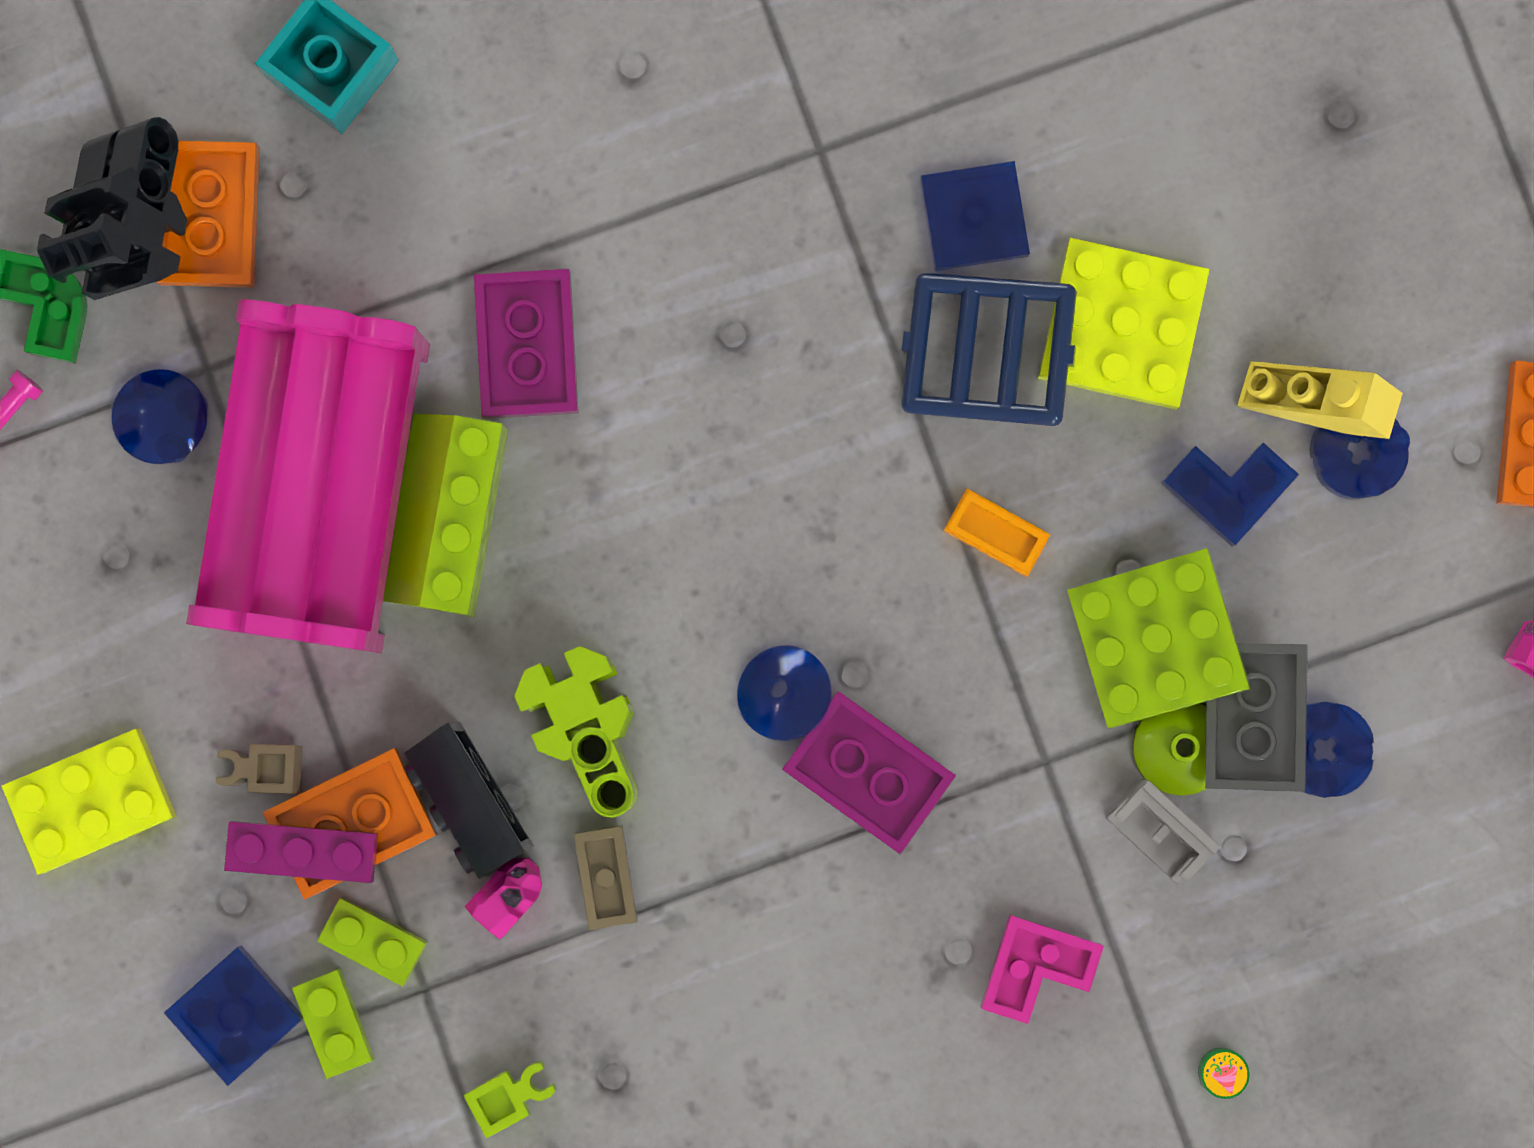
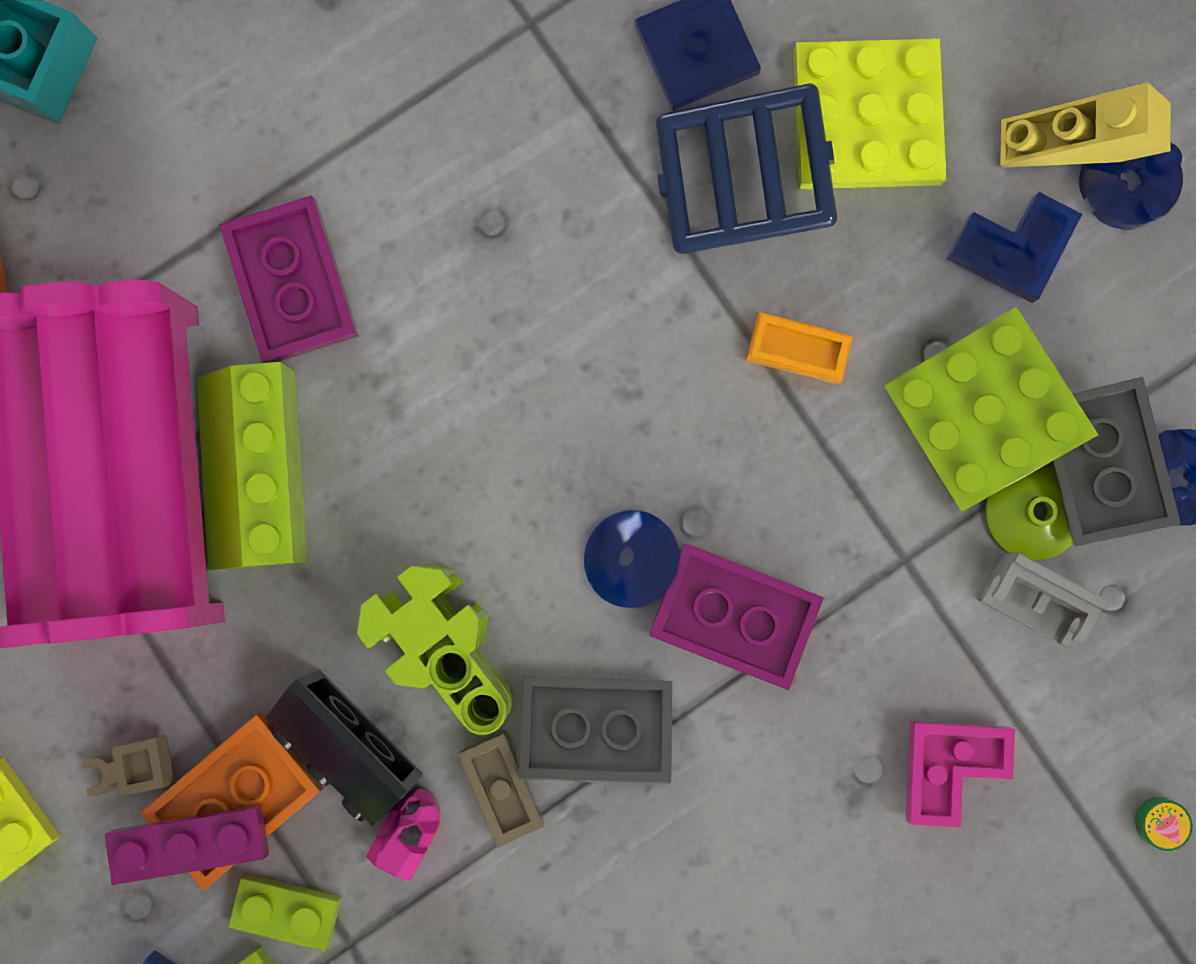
camera: 10 degrees left, 0 degrees up
none -> dark grey plate [518,676,672,784]

